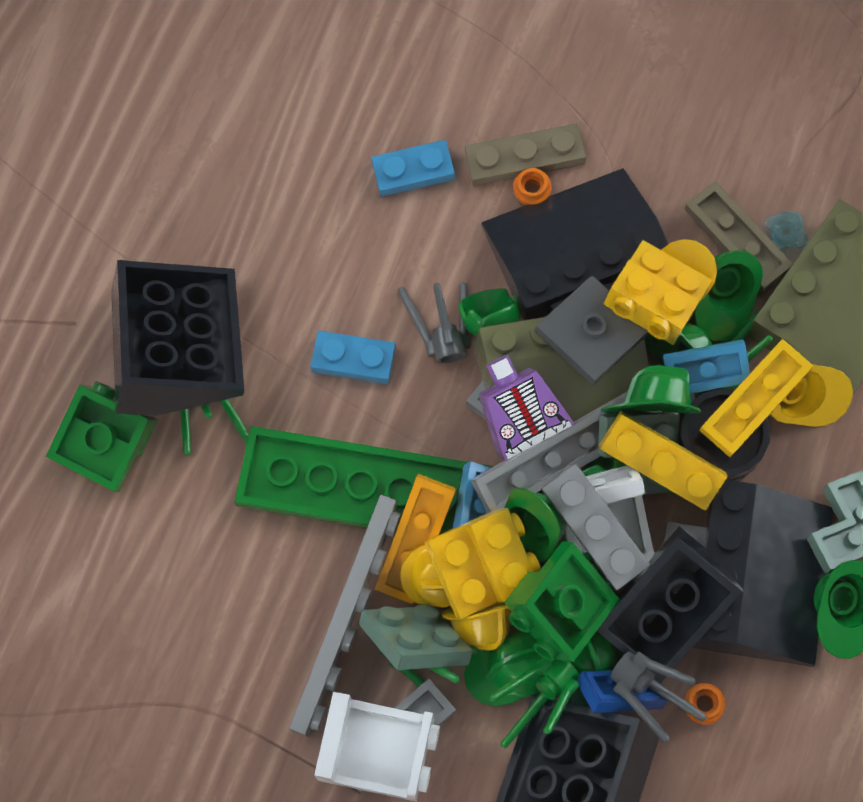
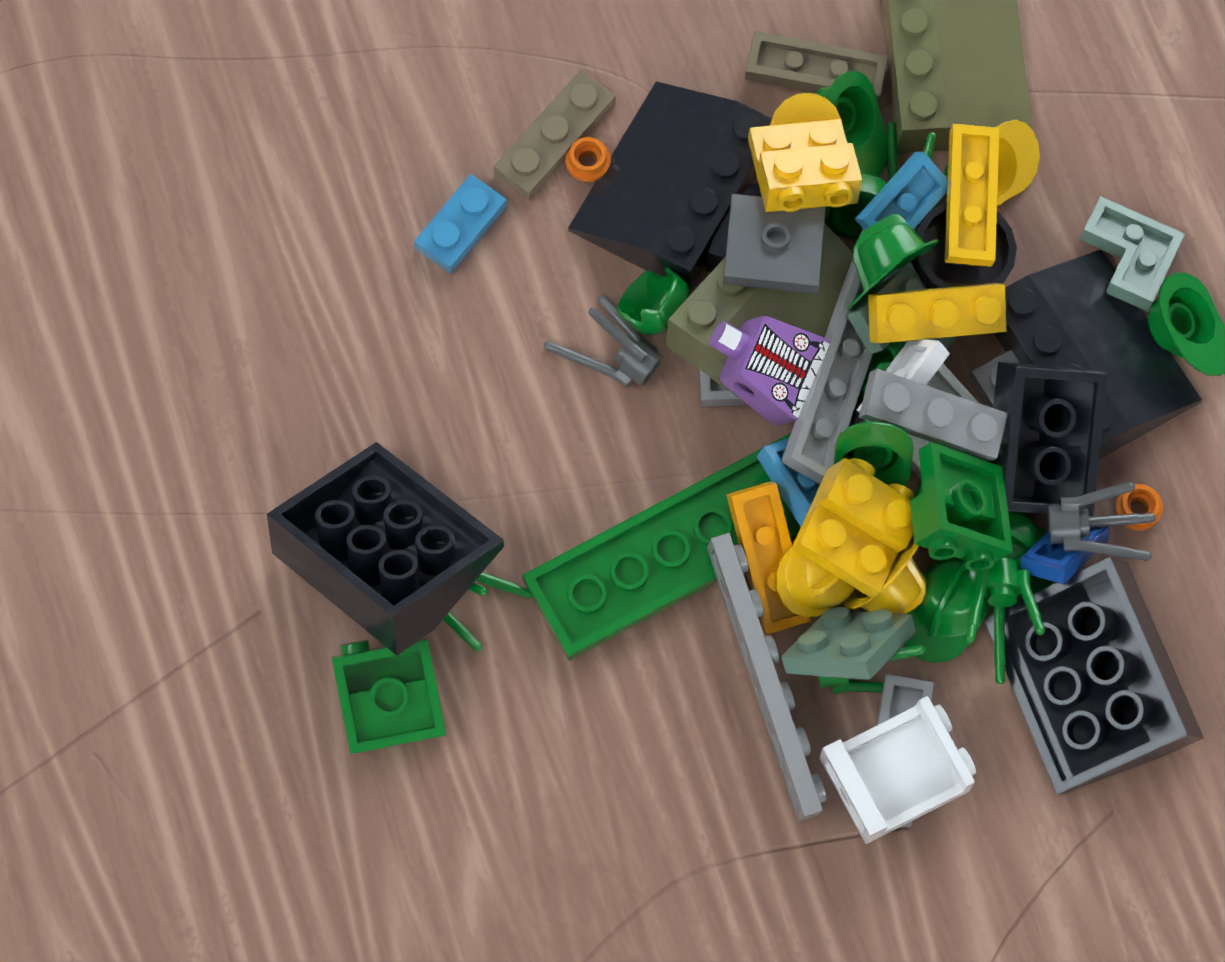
camera: 45 degrees left, 0 degrees up
dark azure plate [310,330,396,385] -> none
clear light blue plate [765,211,808,251] -> none

